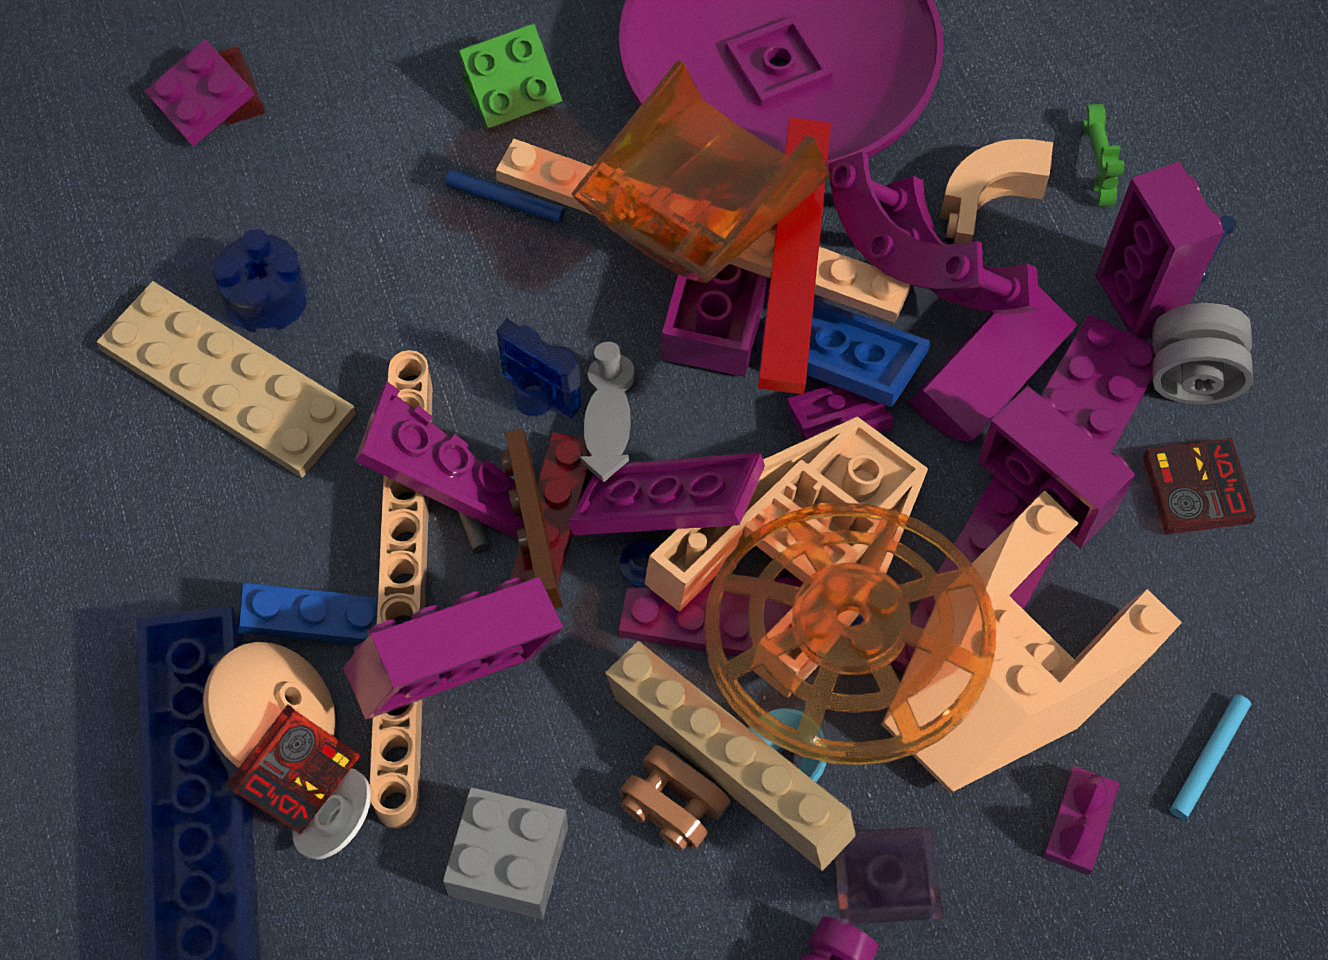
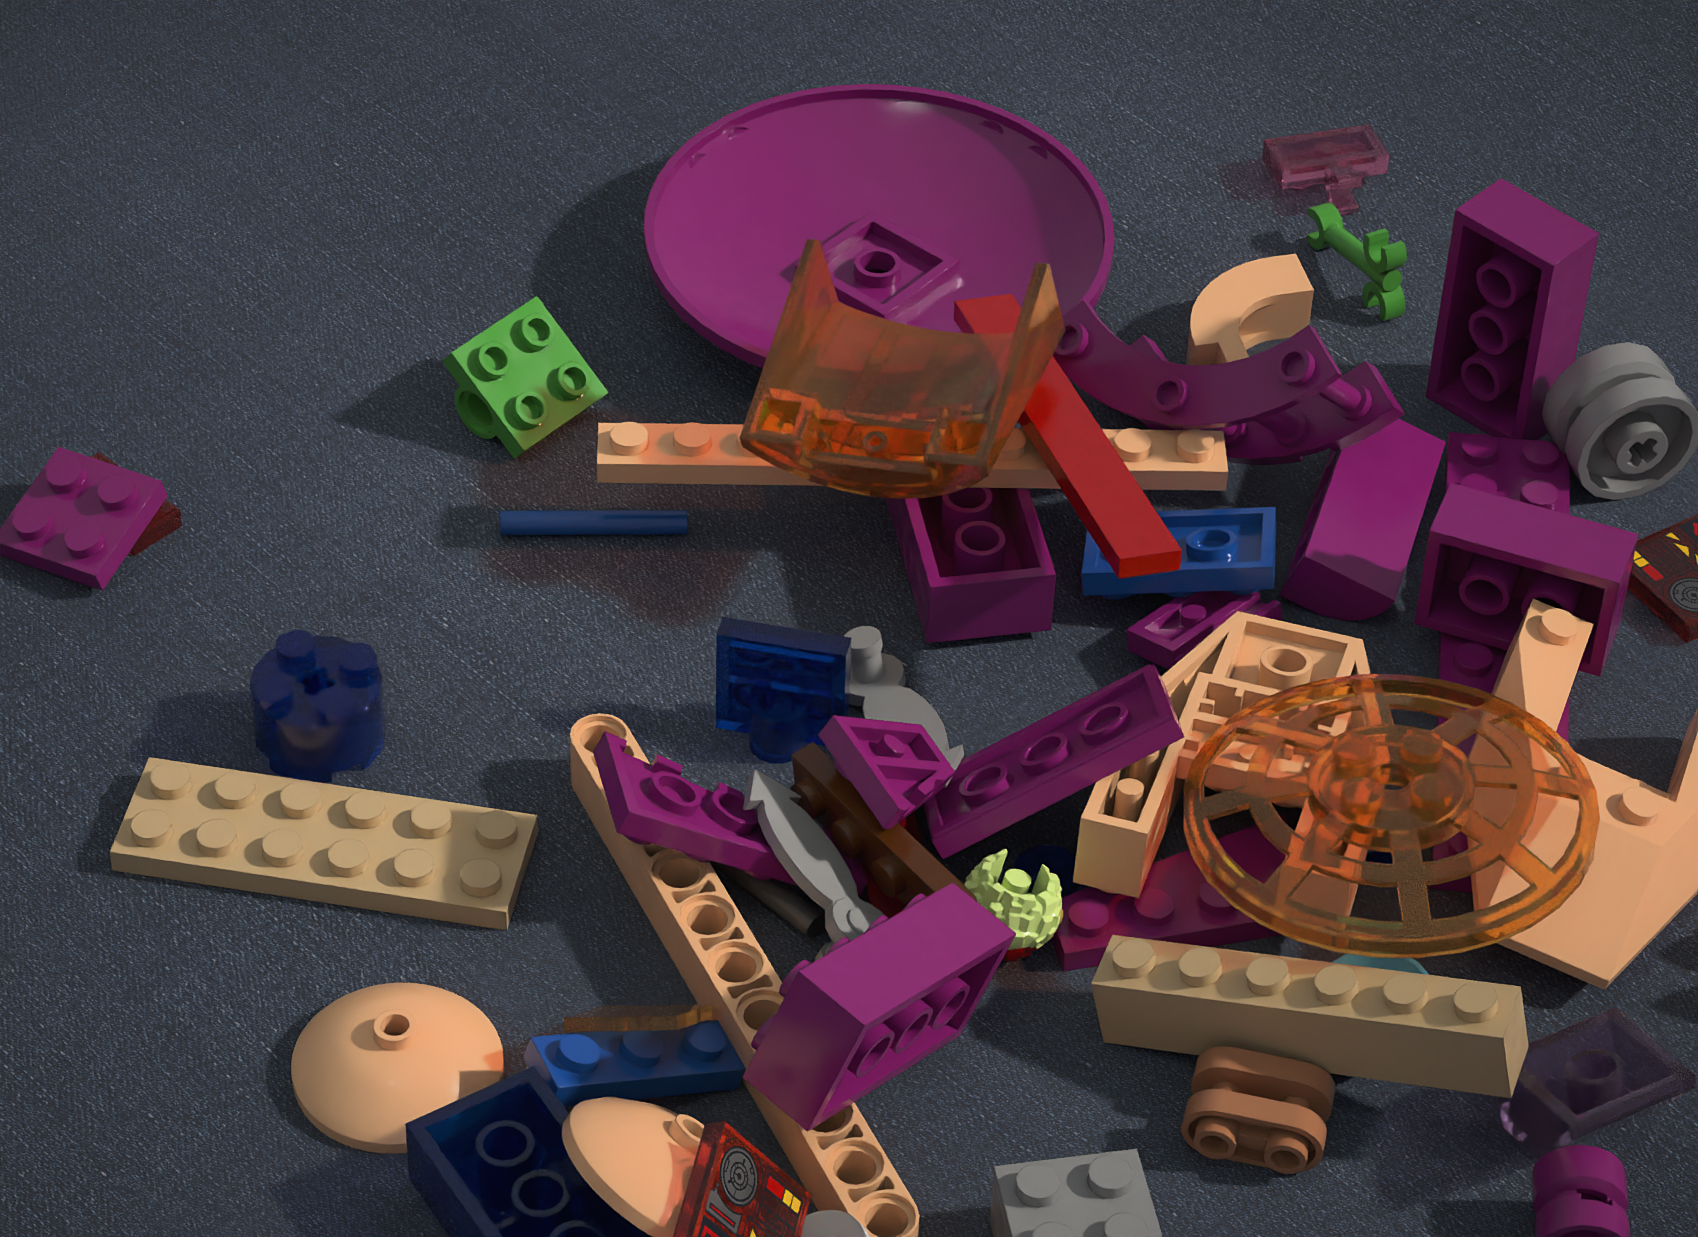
camera: 25 degrees left, 20 degrees down
none -> light nougat dish [291,983,504,1154]
none -> clear orange piece [564,1004,712,1032]
none -> light grey brick [743,769,884,961]
none -> magenta wing [818,715,955,829]
none -> yellowish green piece [963,849,1063,962]
none -> clear pink plate [1262,124,1389,215]

